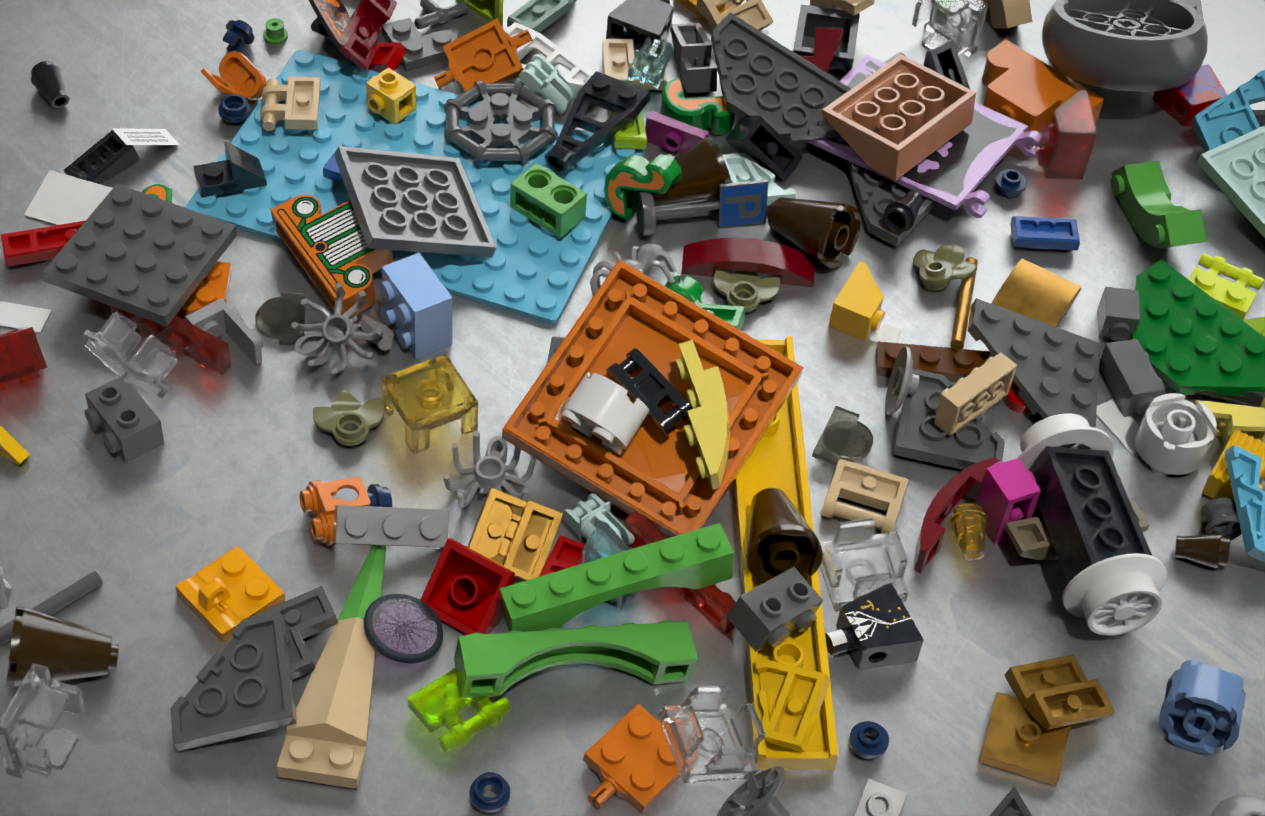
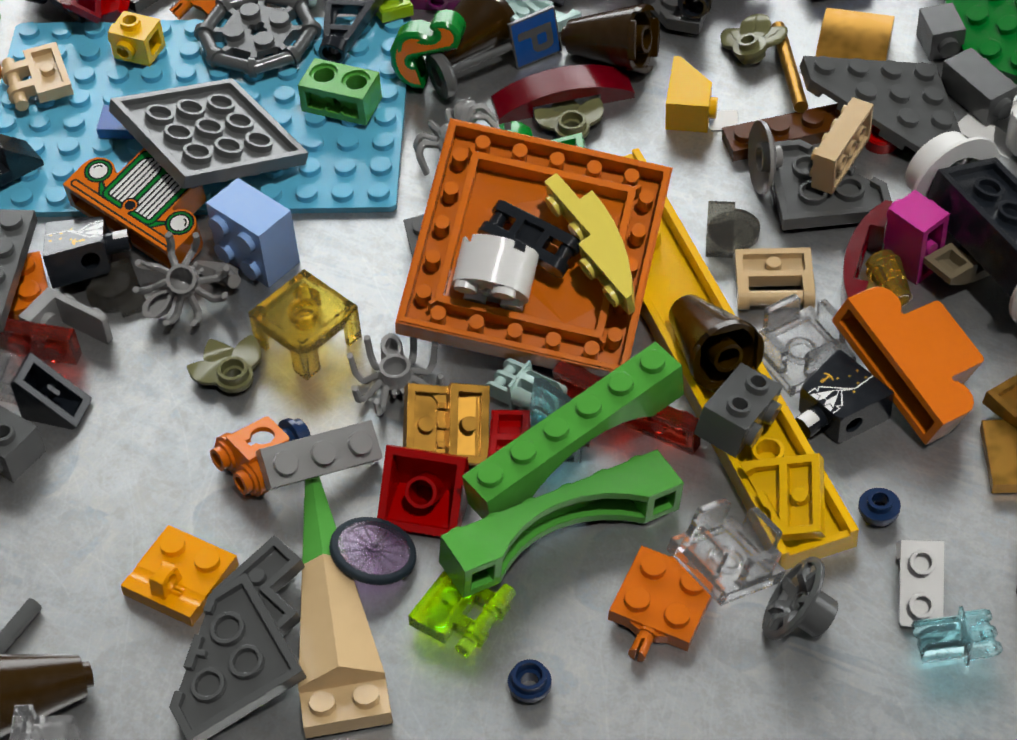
camera: 10 degrees left, 0 degrees up
none -> black slope [10,352,92,430]
none -> black torso [43,216,132,289]
none -> orange brick [831,286,984,445]

